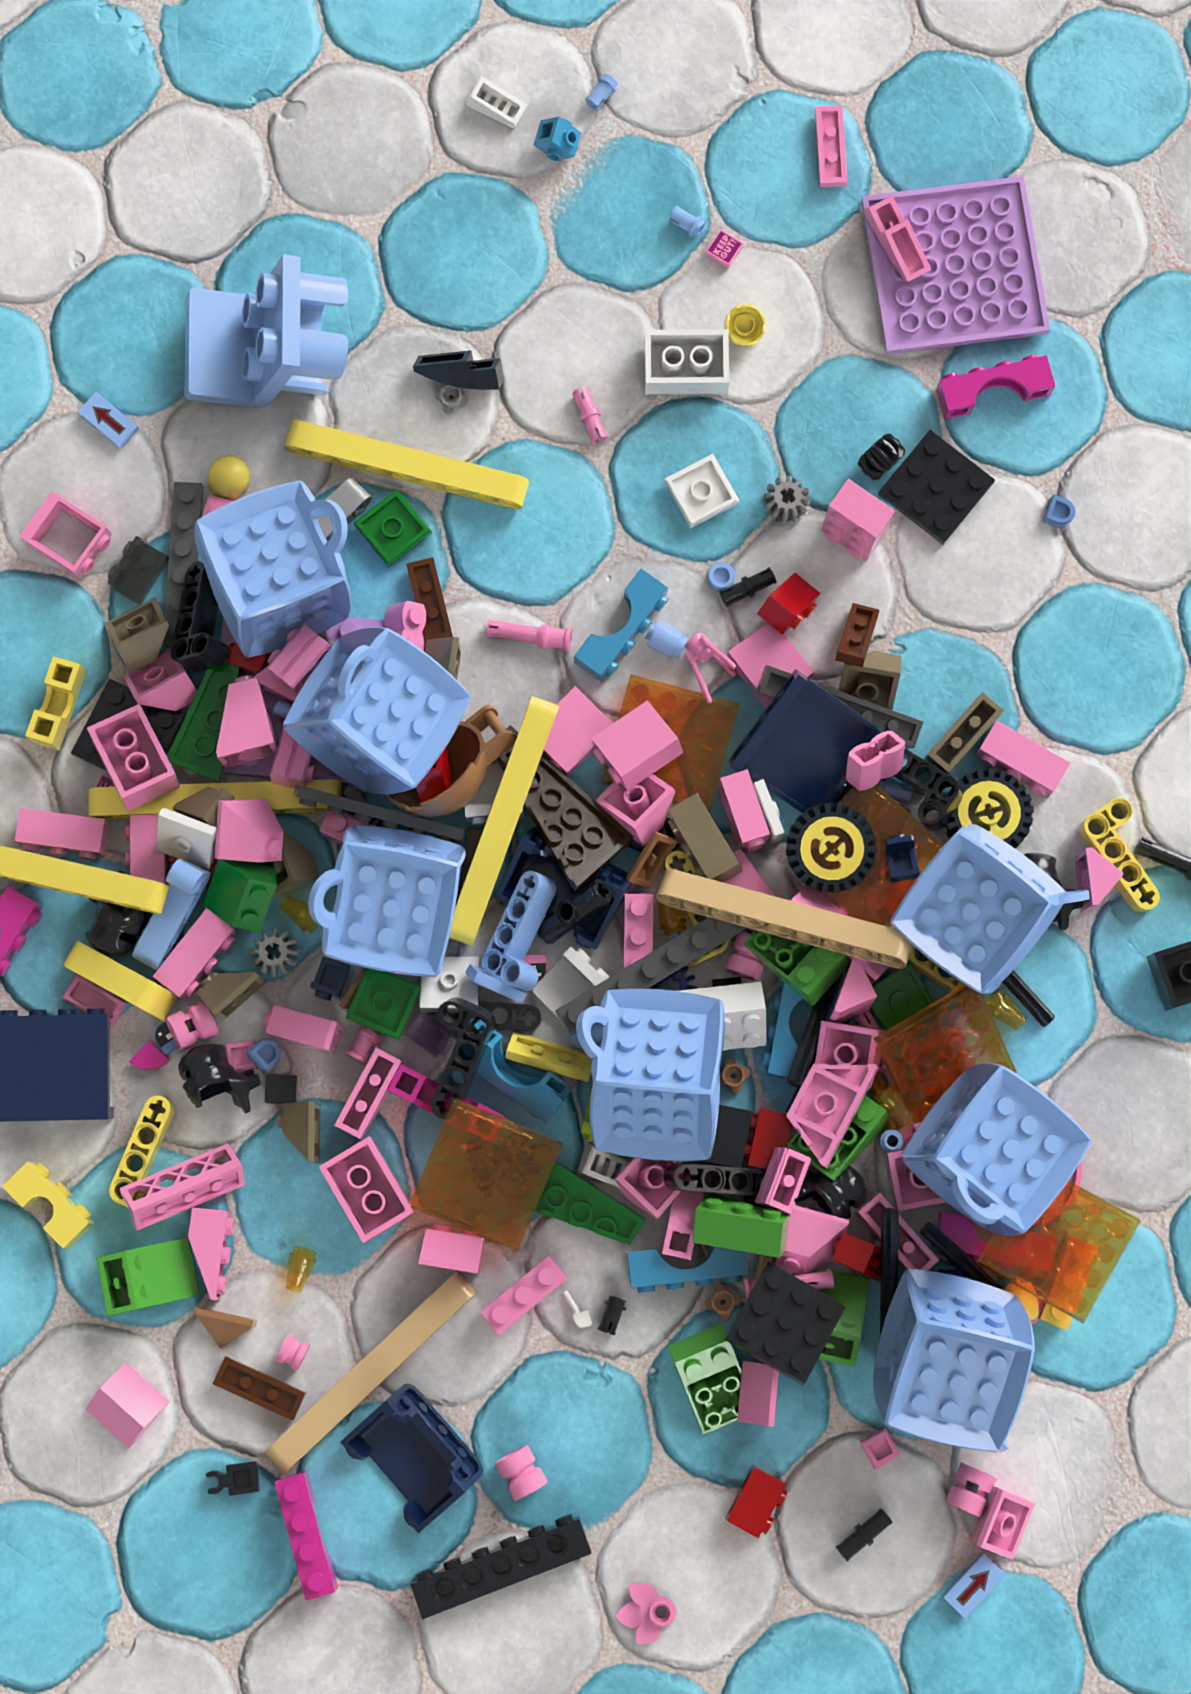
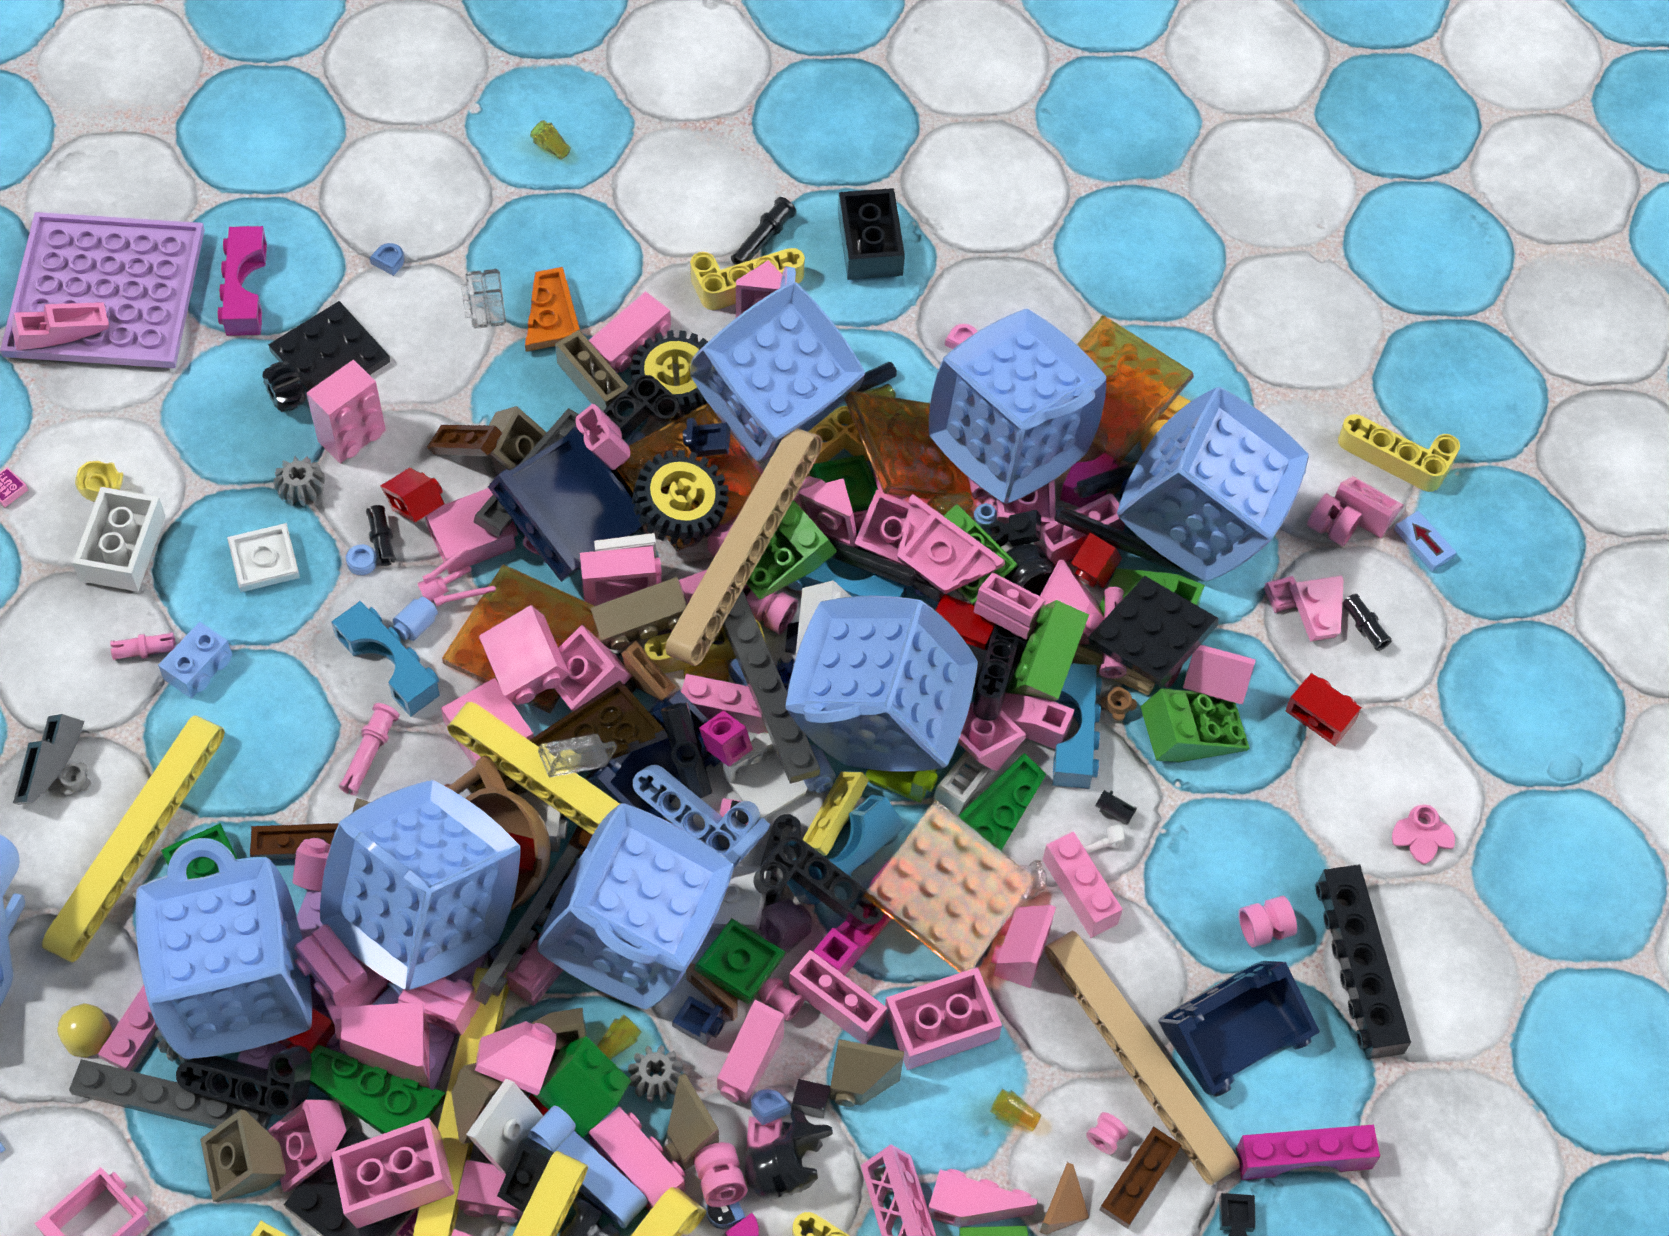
camera: 80 degrees left, 20 degrees down
clear smoke bracket [107,536,169,605] -> none
none -> light blue brick [158,622,232,699]
none -> clear brick [461,269,506,329]
none -> black slope [497,1136,554,1213]
none -> orange wing [525,267,580,352]
none -> clear panel [538,734,617,778]
none -> dark pink brick [699,710,753,767]
none -> bright pink tile [945,324,977,349]
none -> black plate [990,510,1041,547]
none -> bright pink wing [1290,576,1344,642]
none -> light yellow beam [1338,414,1460,492]

